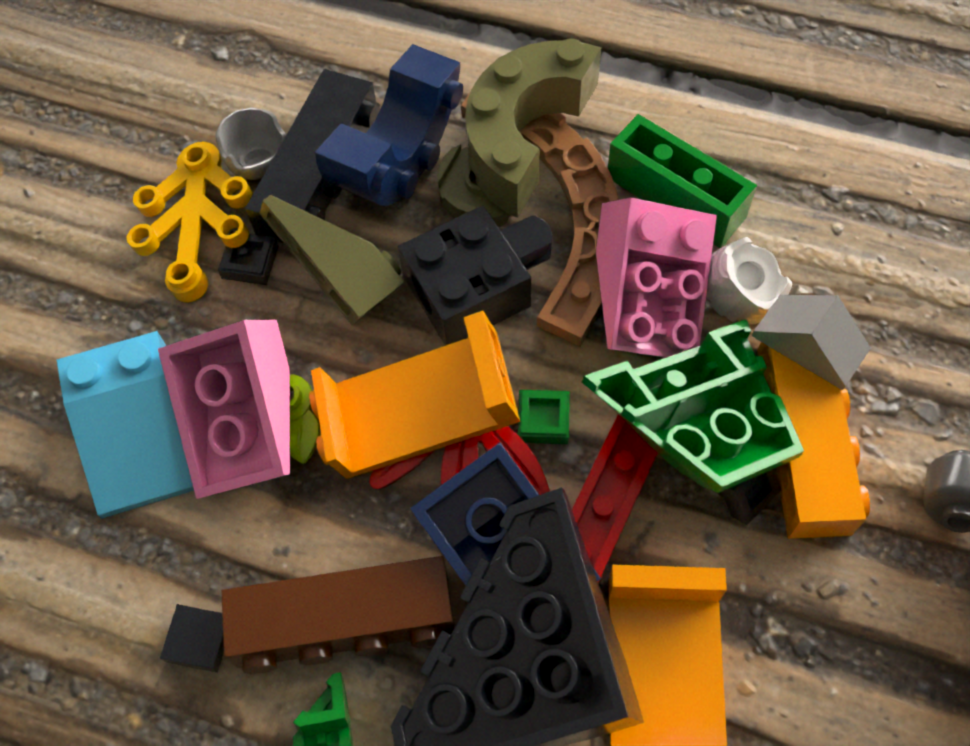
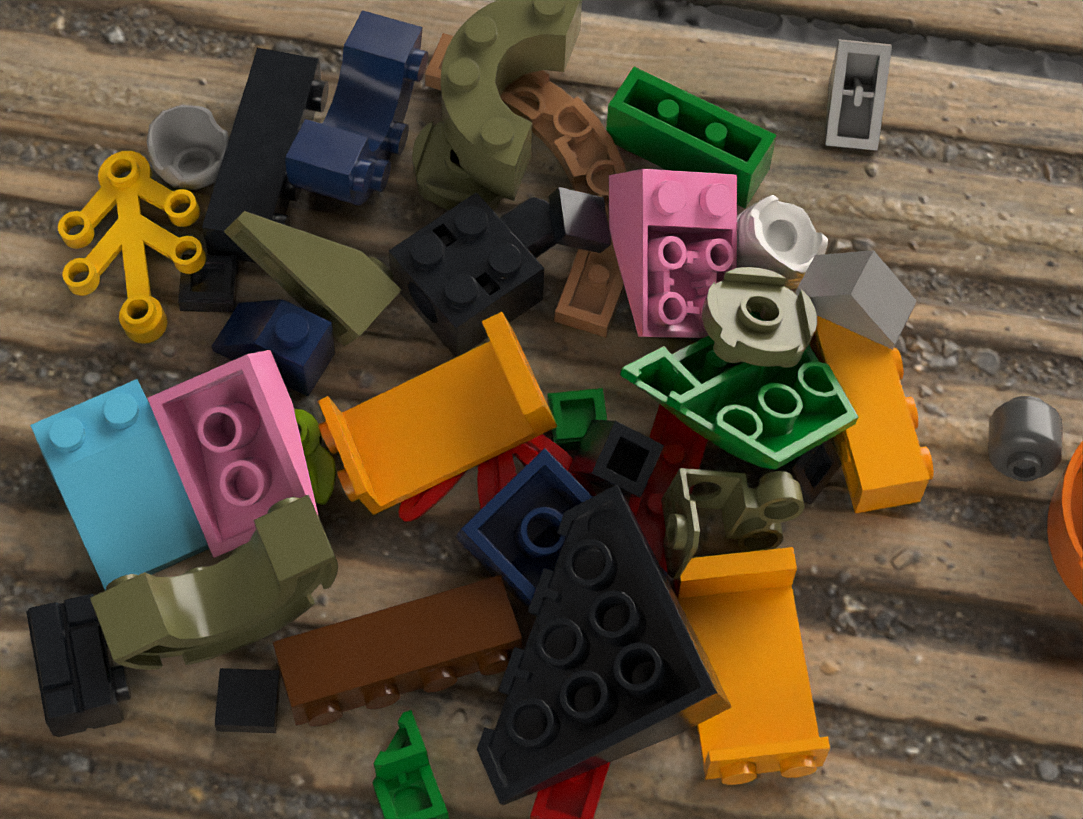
camera: 15 degrees left, 0 degrees up
none -> black brick [26,594,131,737]
none -> olive brick [90,495,338,670]
none -> dark blue slope [211,299,335,396]
none -> black tile [548,187,611,253]
none -> black brick [568,420,664,498]
none -> olive piece [661,468,805,579]
none -> olive plate [701,267,817,368]
none -> light grey slope [825,39,892,151]

